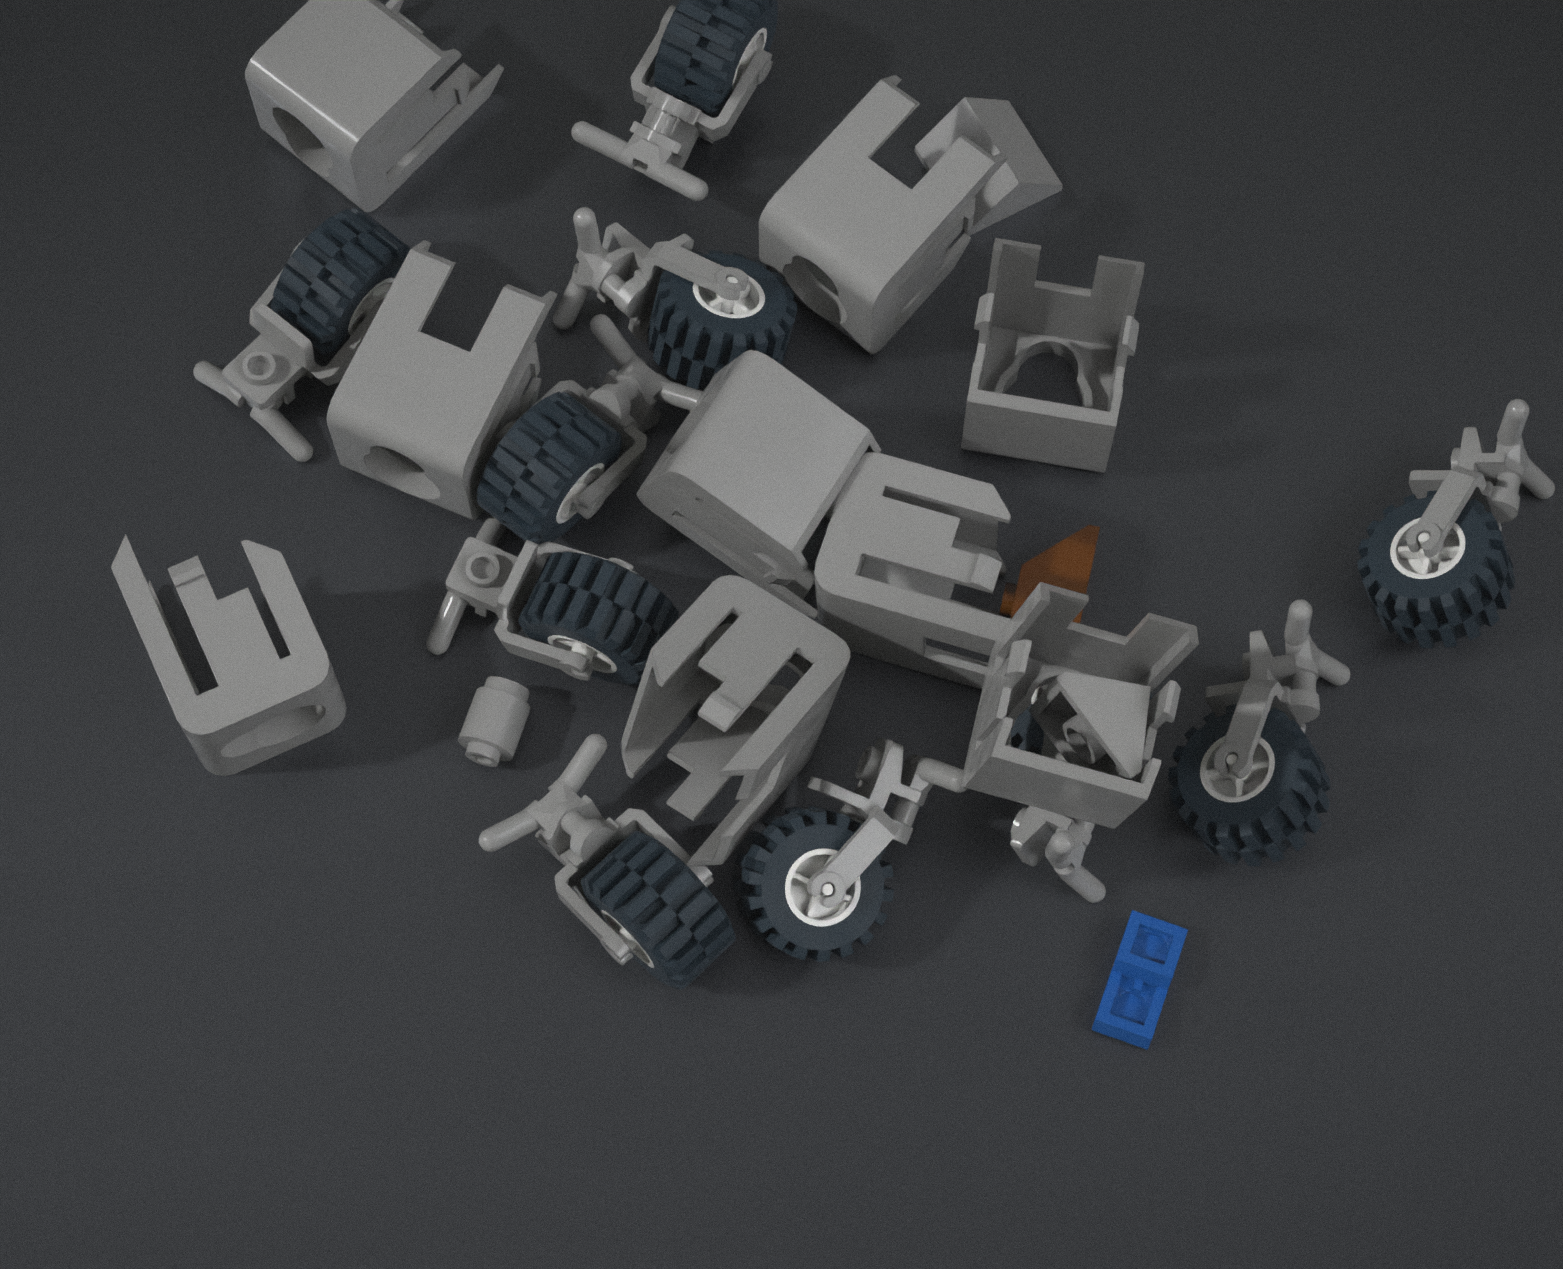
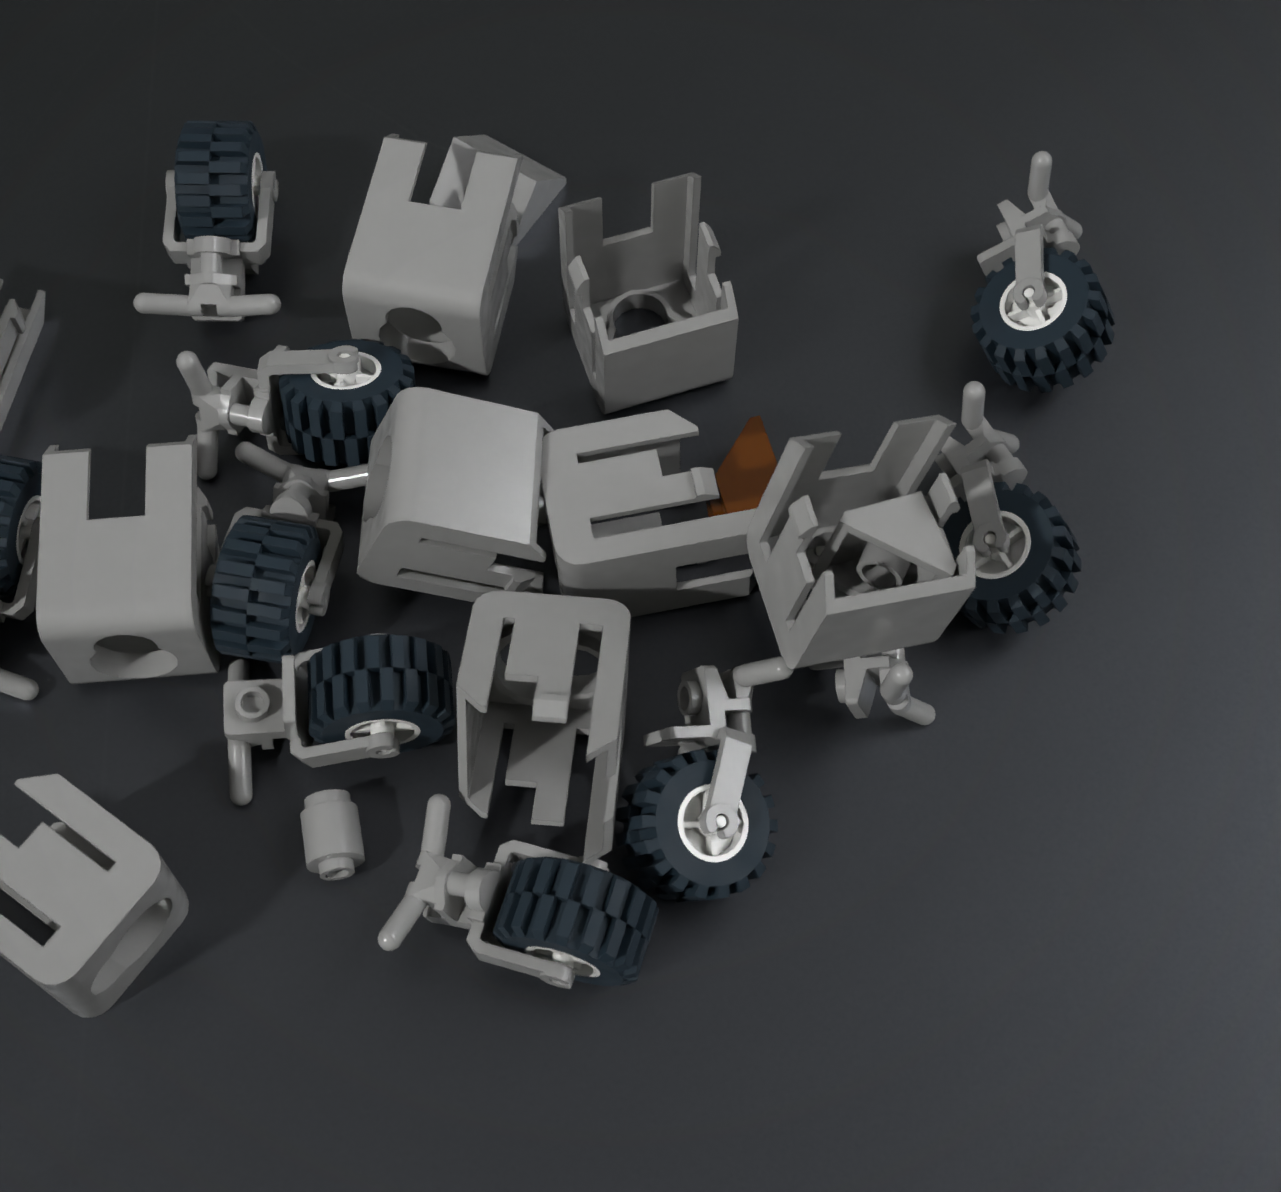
camera: 30 degrees left, 5 degrees down
blue slope [1091,910,1188,1050] -> none

